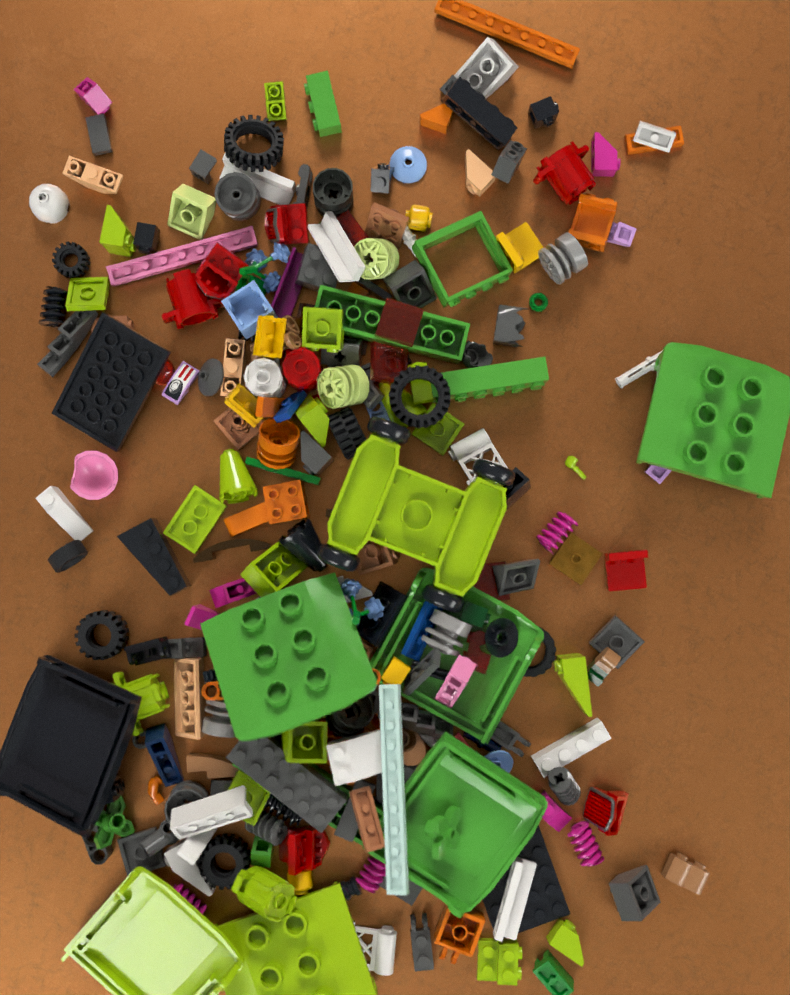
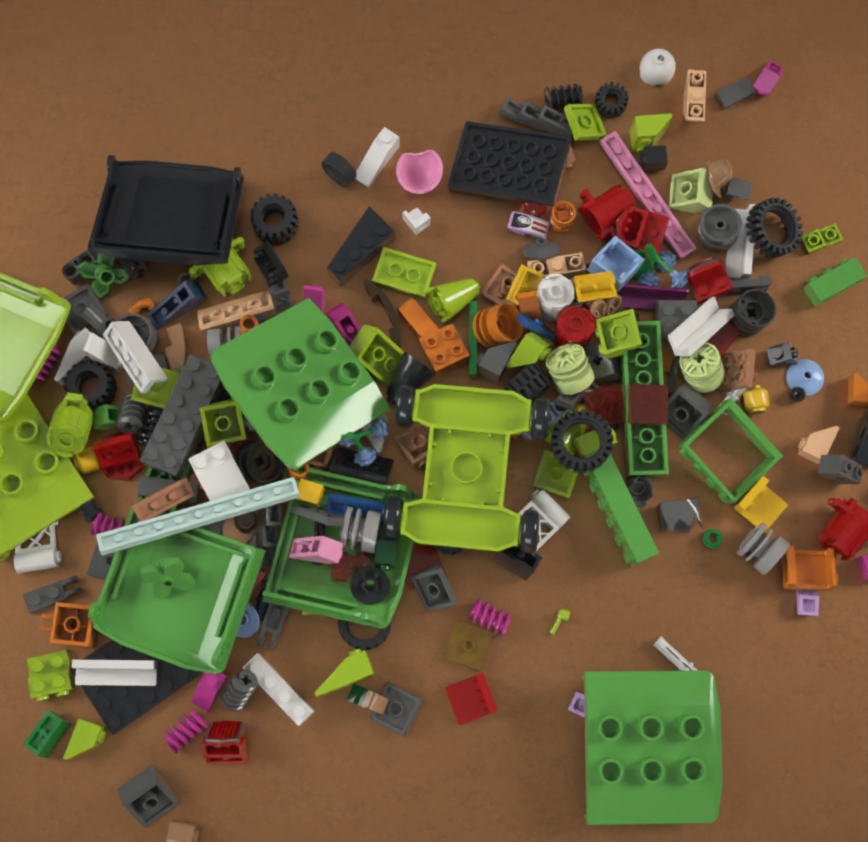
camera: 70 degrees right, 10 degrees down
none -> white panel [402,208,431,235]
none -> orange wheel [550,201,576,233]
none -> medium nougat piece [706,159,732,198]
none -> black hinge [789,386,806,402]

